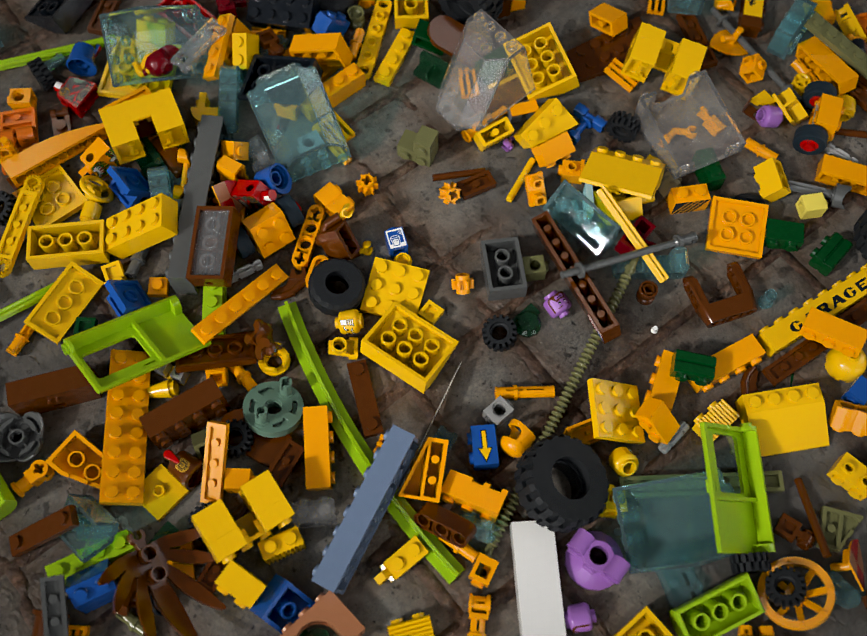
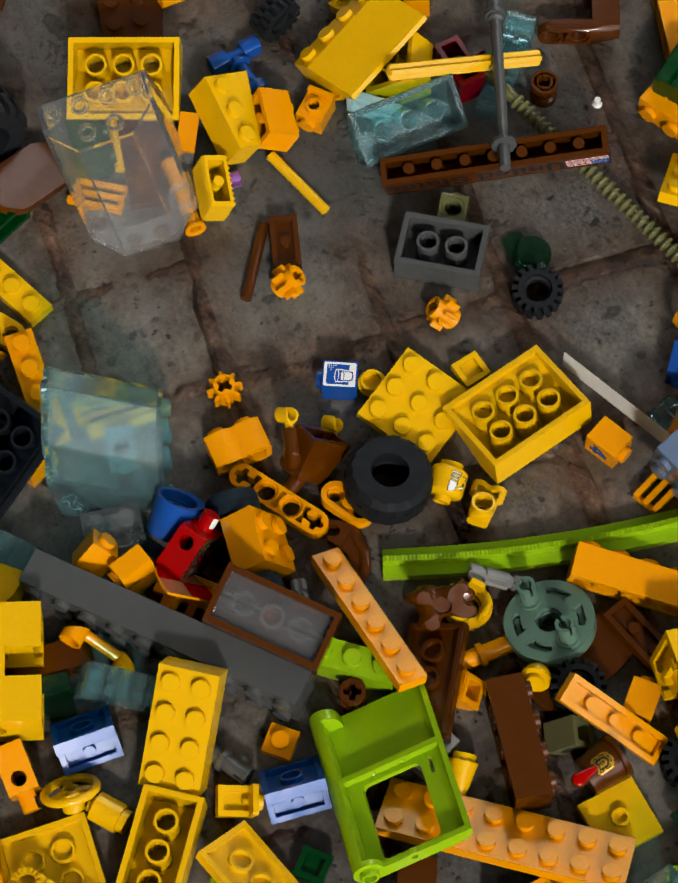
camera: 65 degrees left, 0 degrees up
reddish brown plate [347,359,384,439] -> none
olive brick [397,125,439,167] -> none
clear green panel [413,50,452,89] -> none
light grey brick [482,395,514,431] -> none
light orange pin [494,385,555,400] -> none
light orange hips [524,171,547,207] -> none
medium lavender head [543,290,572,319] -> none
none -> reddish brown bush [338,678,367,713]
none -> light grey axle [467,563,522,593]
none -> yellow plate [522,662,552,692]
none -> light orange brick [584,416,633,469]

